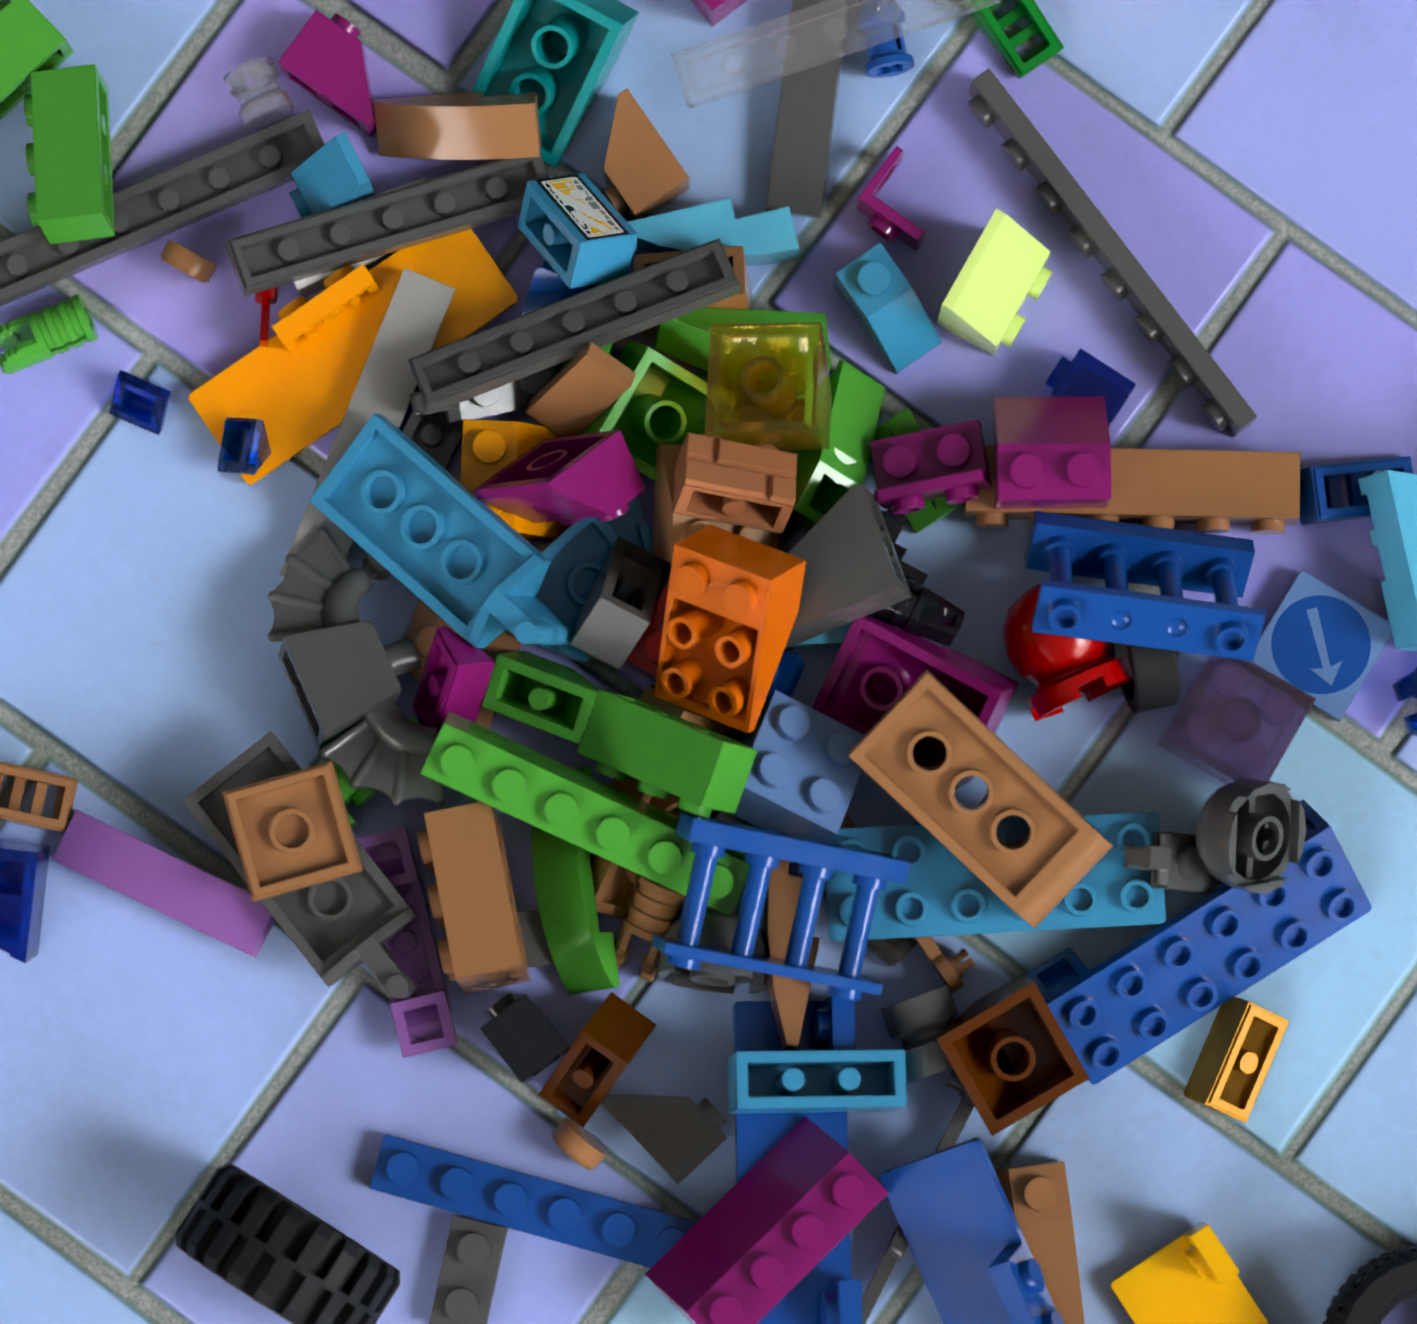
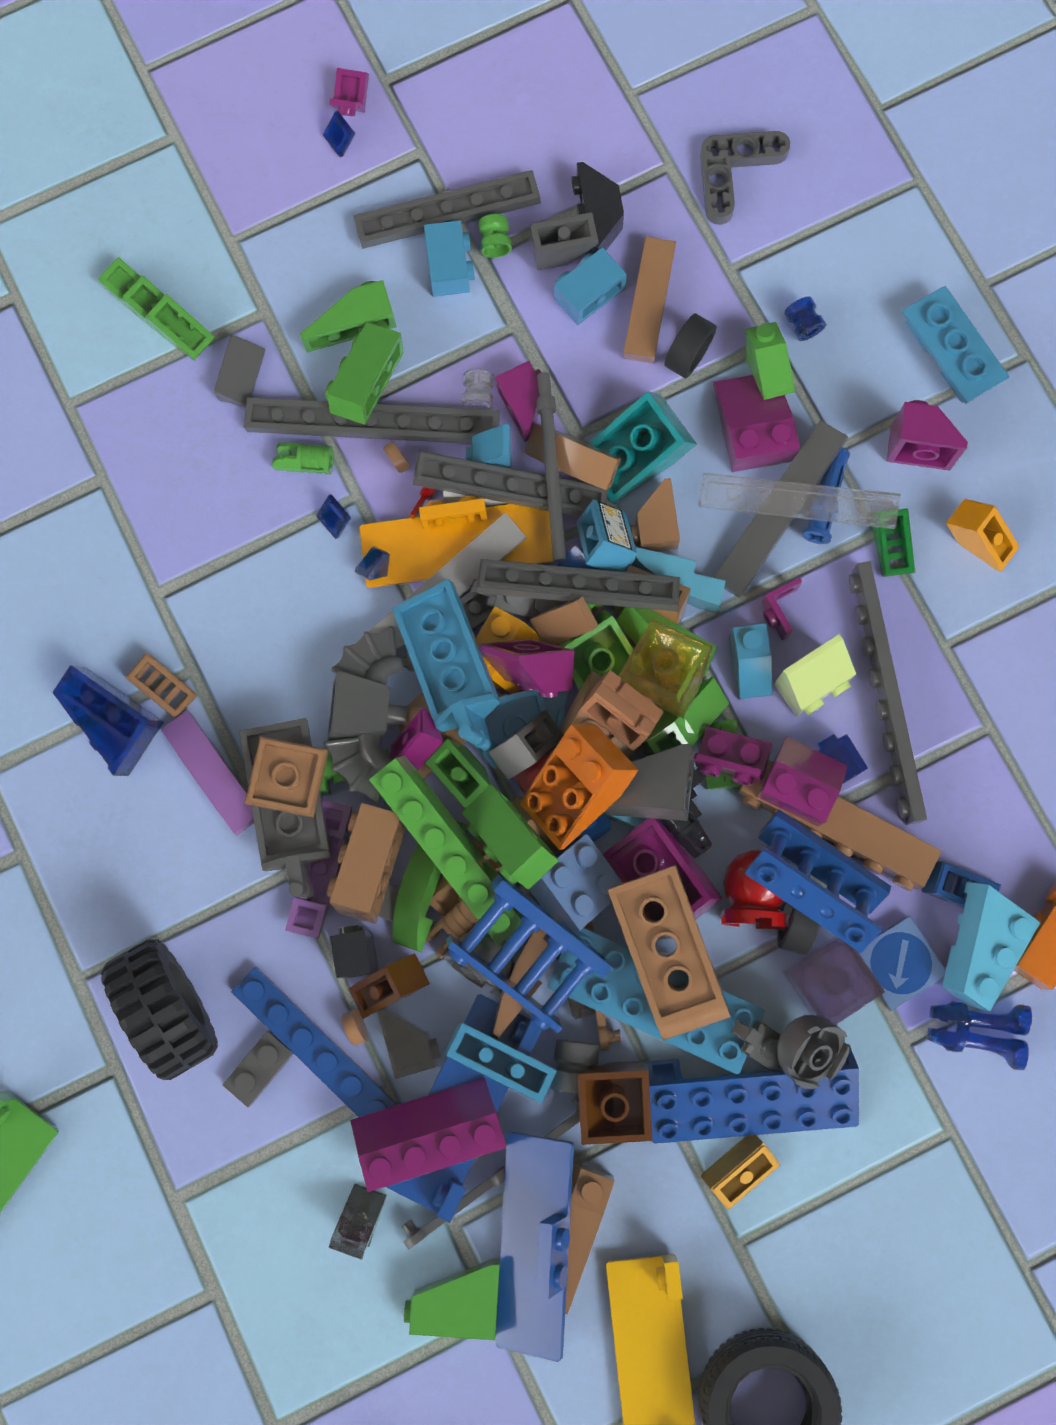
camera: 30 degrees right, 5 degrees down
none -> dark grey bar [536,372,566,562]

